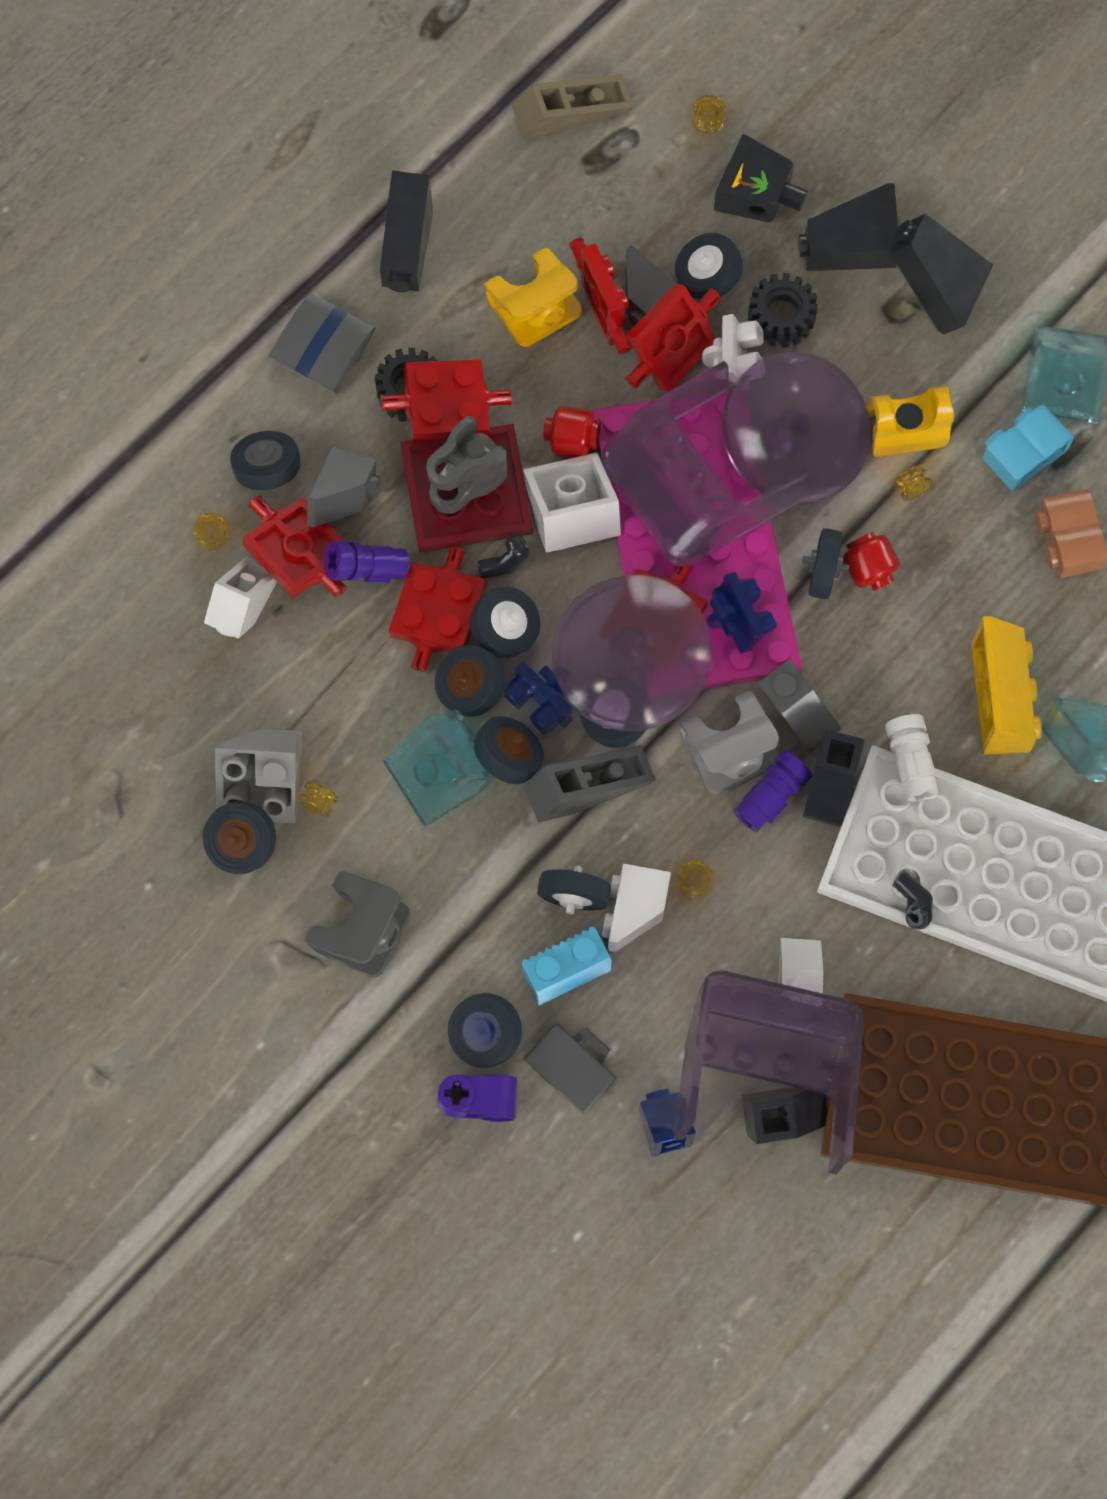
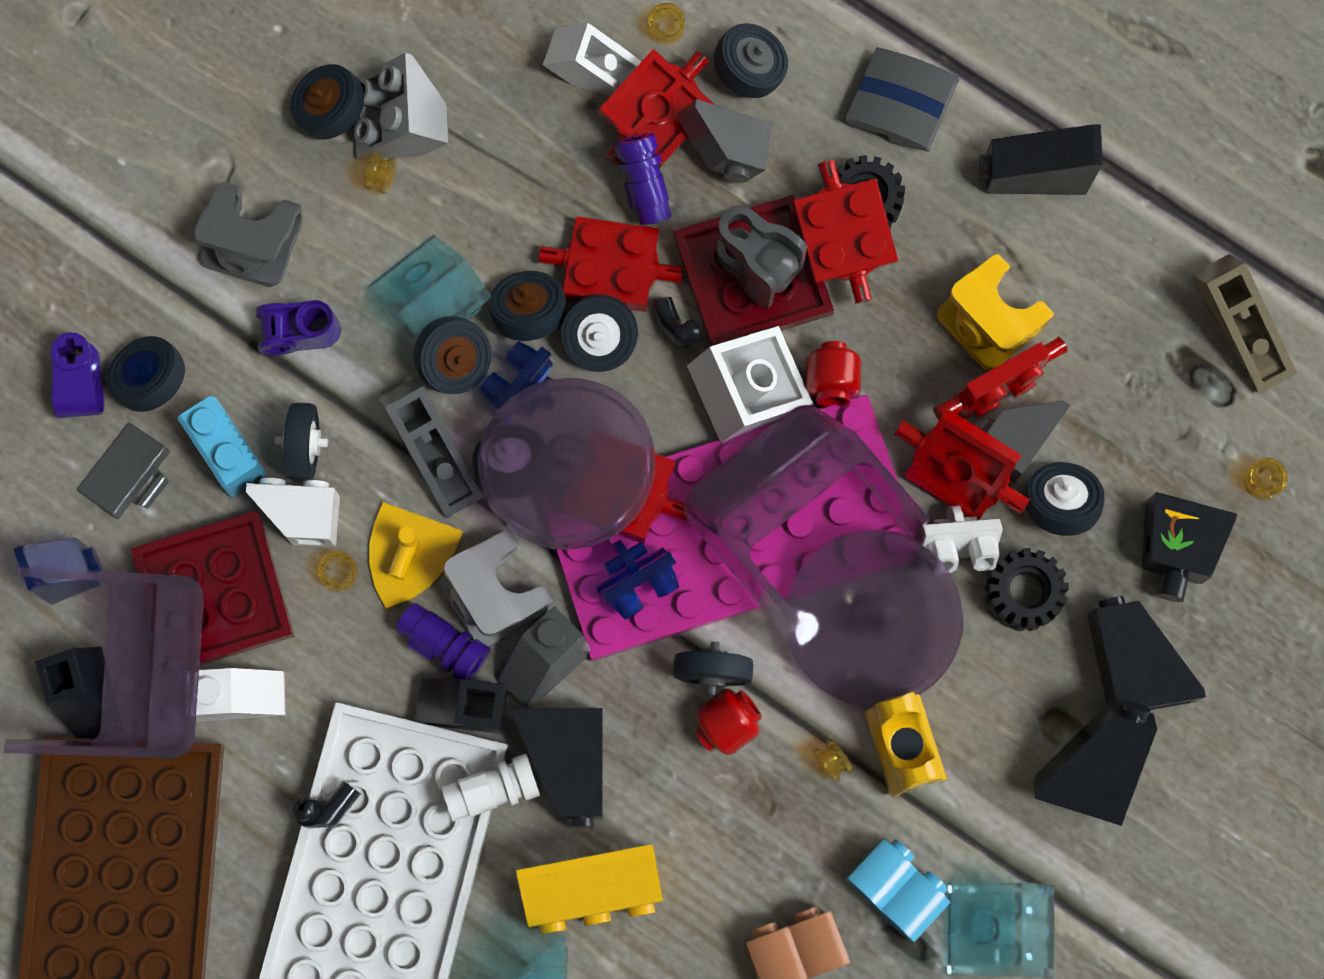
camera: 80 degrees right, 5 degrees up
none -> dark red plate [131,510,295,676]
none -> dark purple piece [256,300,341,356]
none -> yellow shield [369,502,464,610]
none -> black slope [513,708,603,828]

